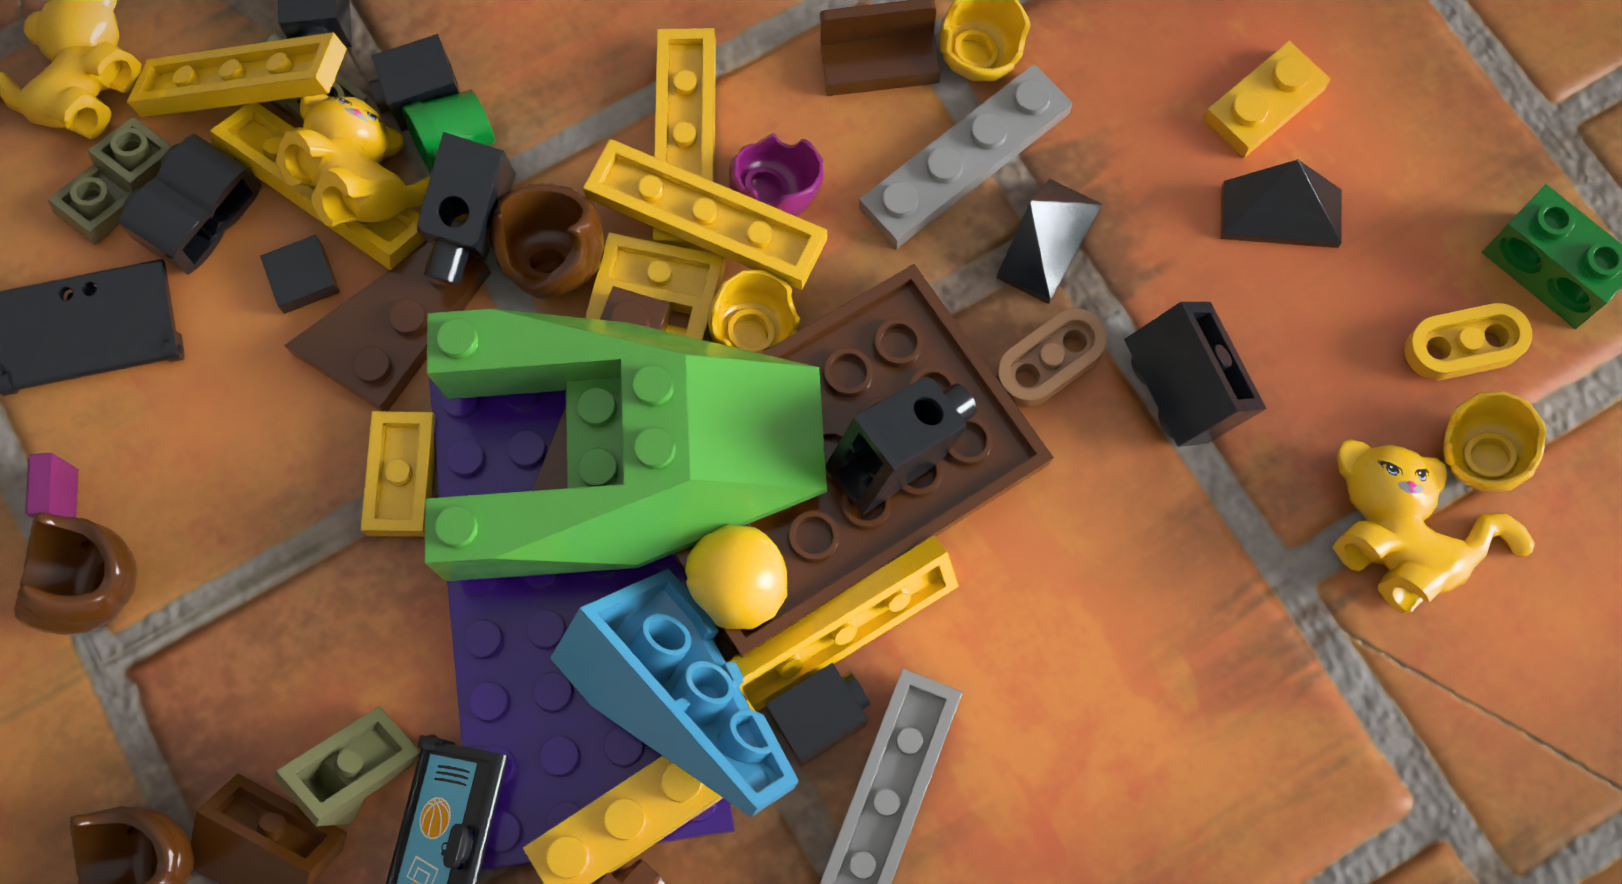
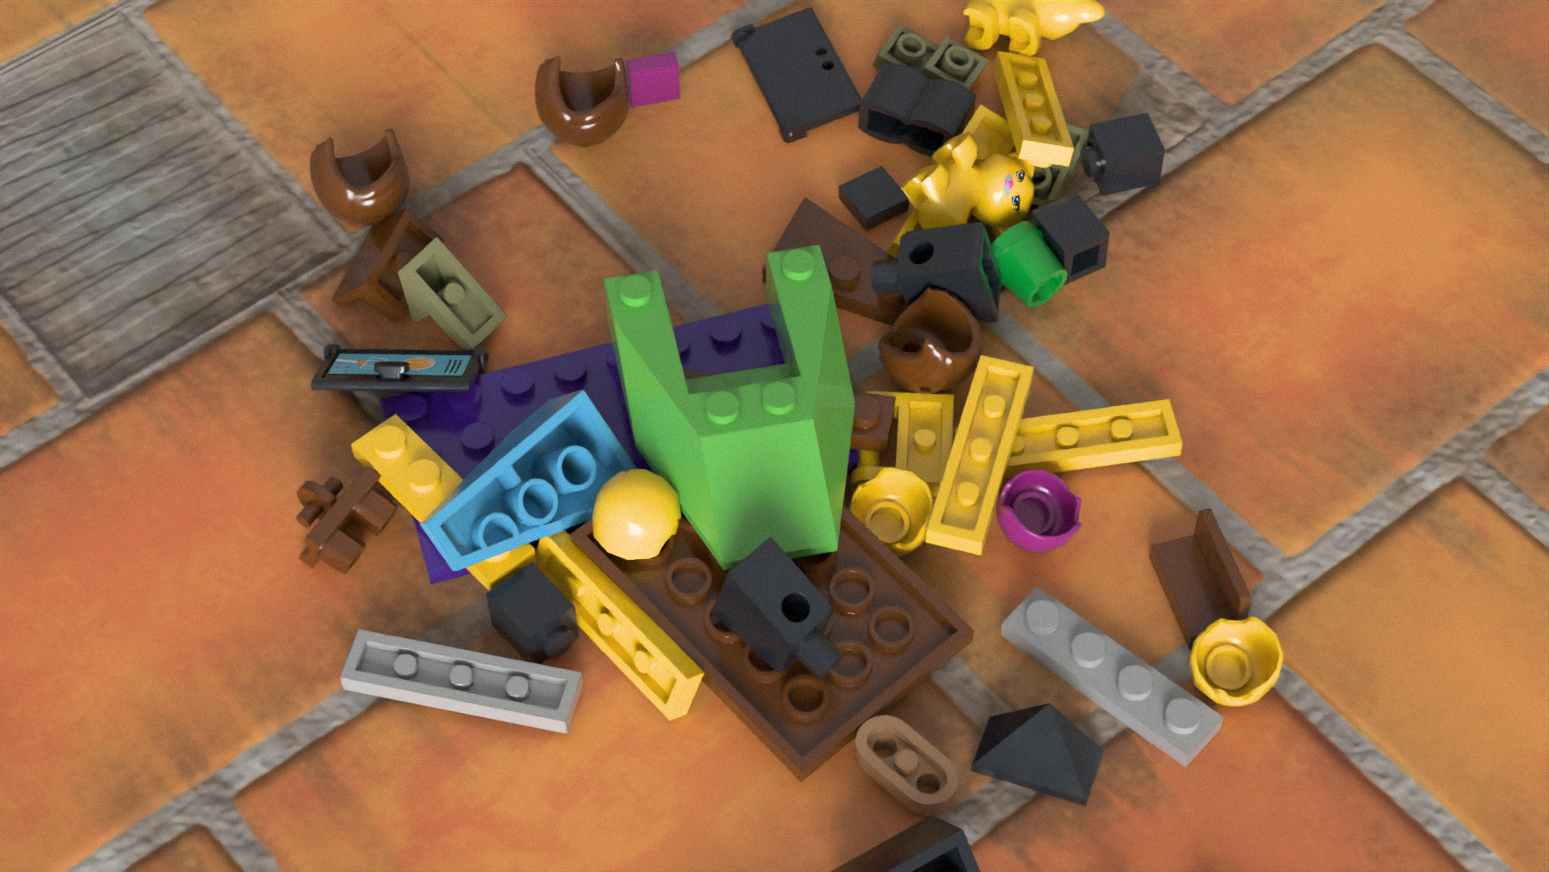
camera: 80 degrees right, 20 degrees down
yellow plate [361,411,436,537] -> none

